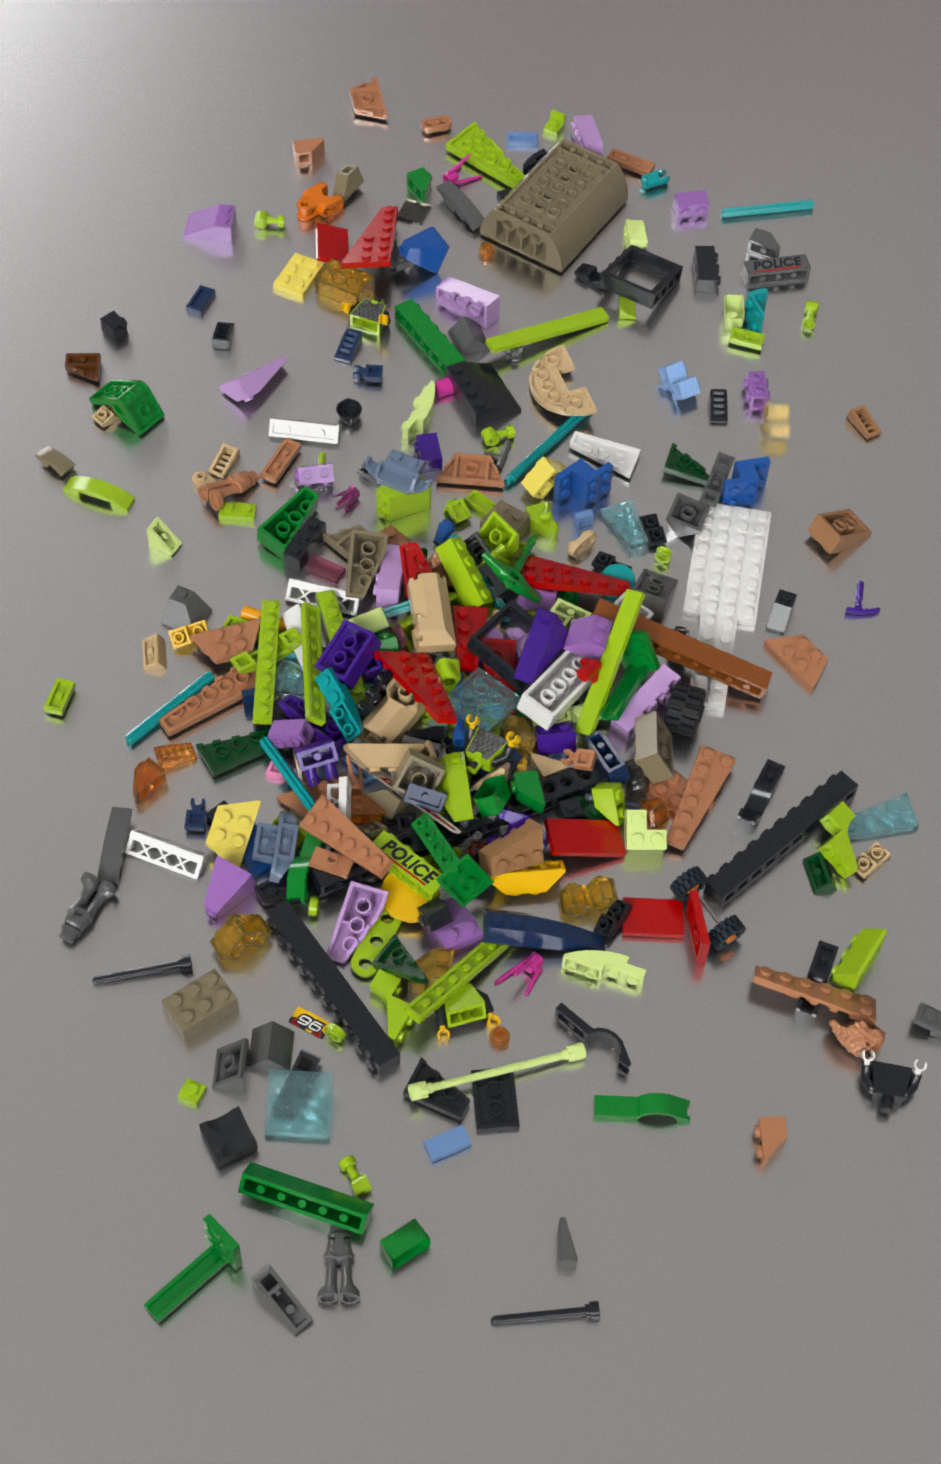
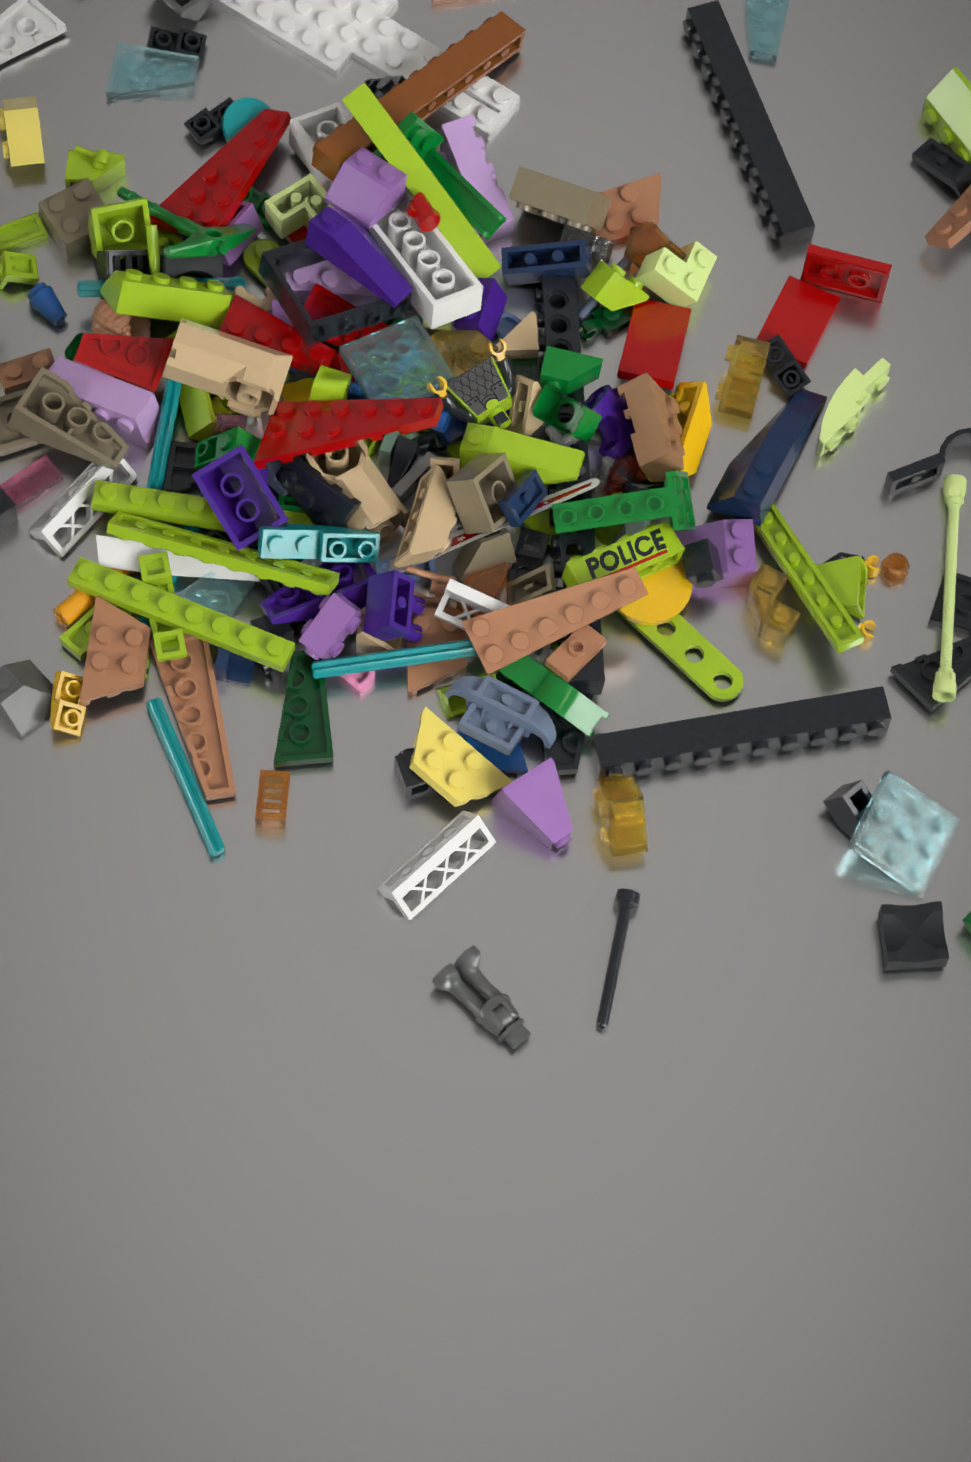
camera: 70 degrees left, 10 degrees up
lime plate [43,678,76,716] -> none
dark grey slope [97,807,132,885] -> none
clear orange slope [133,757,167,805] -> none
tan slope [142,633,167,671] -> none
dark tan brick [161,968,239,1043] -> none
lime plate [177,1078,207,1107] -> none
dark blue plate [184,798,207,832] -> none
dark grey slope [212,1038,250,1091] -> none
dark grey slope [248,1021,295,1072] -> none
sticker [289,1006,330,1039] -> none
lime tile [309,896,320,917] -> none
lime tile [325,1023,346,1043] -> none
lavender wedge [326,881,389,964] -> none
yellowish green piece [347,607,389,633] -> none
lime arch [370,969,414,1047] -> none
dark green wing [371,935,429,985] -> none
dark pink plant [494,952,544,995] -> none
blue bracket [553,458,613,506] -> none
black brick [557,797,584,819] -> none
nougat plate [561,748,597,771] -> none
tan plate [567,529,597,558] -> none
medium blue tile [573,509,594,530] -> none
flat silver slope [632,568,678,620] -> none
lime bush [654,546,672,564] -> none
black wheel [664,682,706,737] -> none
nougat wing [667,744,737,851] -> none
black axle [670,866,746,951] -> none
black piece [737,759,786,826] -> none
dark green slope [803,851,837,894] -> none
lime arch [819,801,858,879] -> none
tan slope [856,841,891,879] -> none

